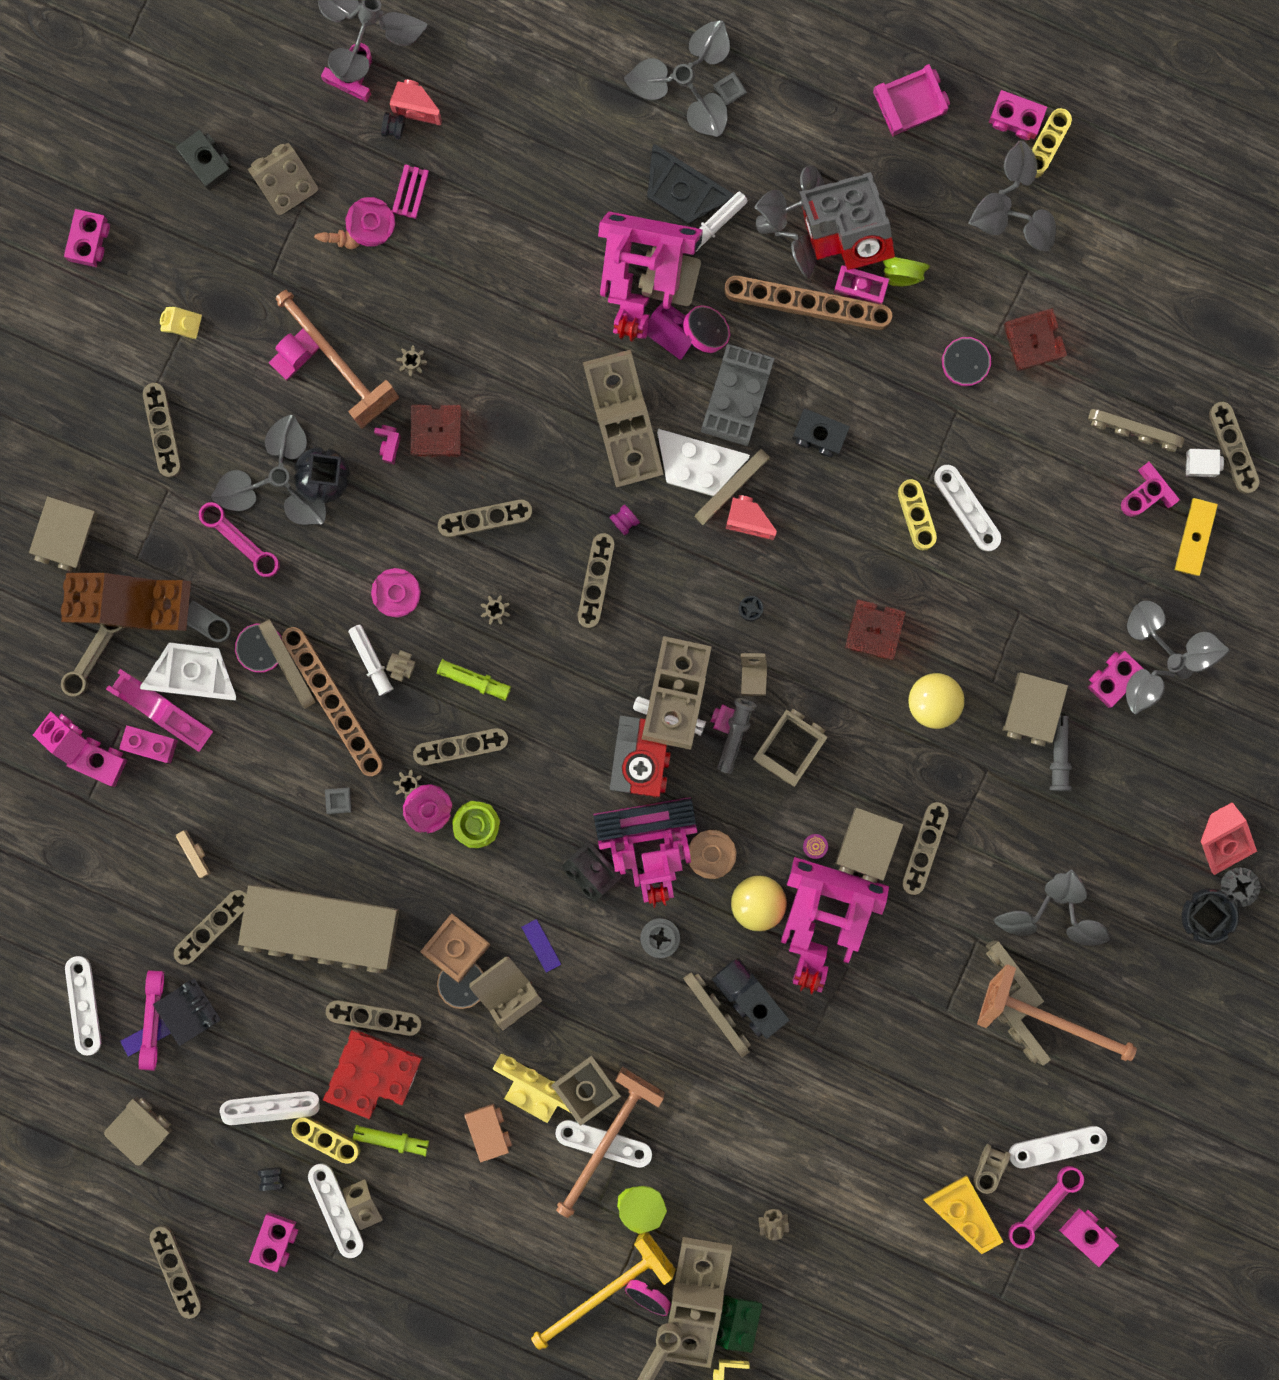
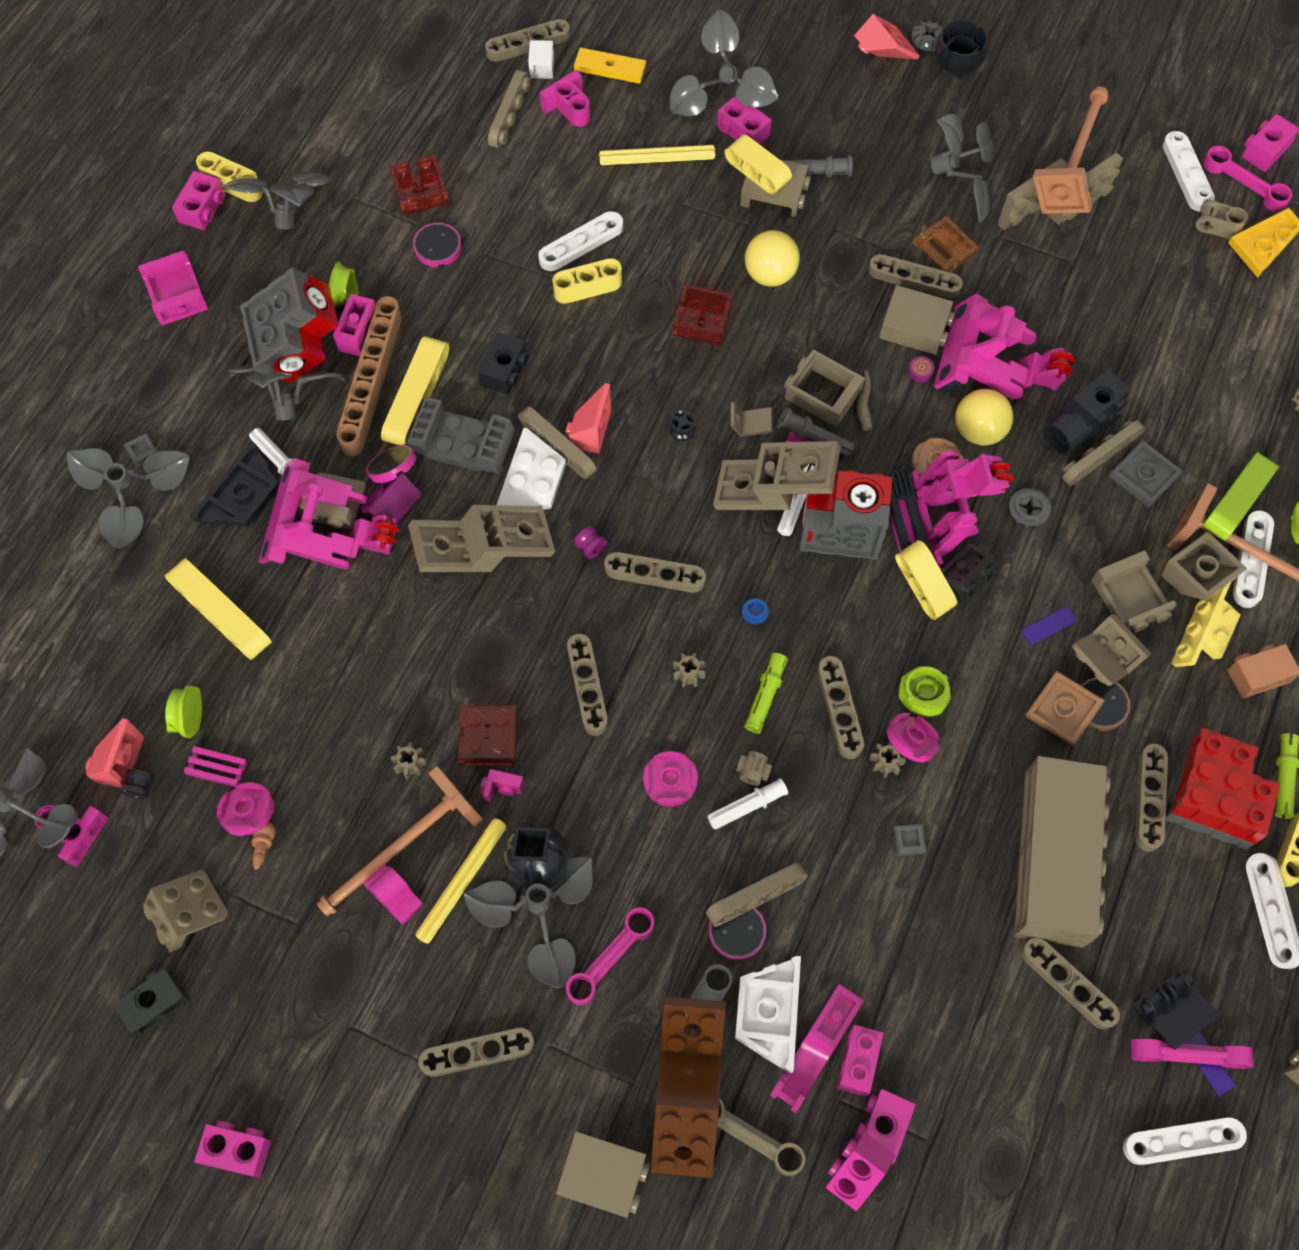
camera: 85 degrees left, 20 degrees down
light yellow bracket [160,307,202,339] -> none
tan plate [176,830,211,878] -> none
medium nougat beam [282,627,383,776] -> none
none -> light yellow beam [164,558,272,661]
none -> lime hat [165,686,202,738]
none -> light yellow beam [381,336,450,445]
none -> light yellow axle [416,818,506,944]
none -> light yellow axle [599,145,715,165]
none -> light yellow beam [725,135,792,194]
none -> blue plate [742,598,769,625]
none -> dark tan animal [856,370,872,431]
none -> light yellow beam [895,540,957,620]
none -> clear orange plate [913,216,979,273]
none -> dark tan panel [1091,550,1177,633]
none -> dark grey tile [1109,440,1183,508]
none -> lime beam [1202,452,1279,541]

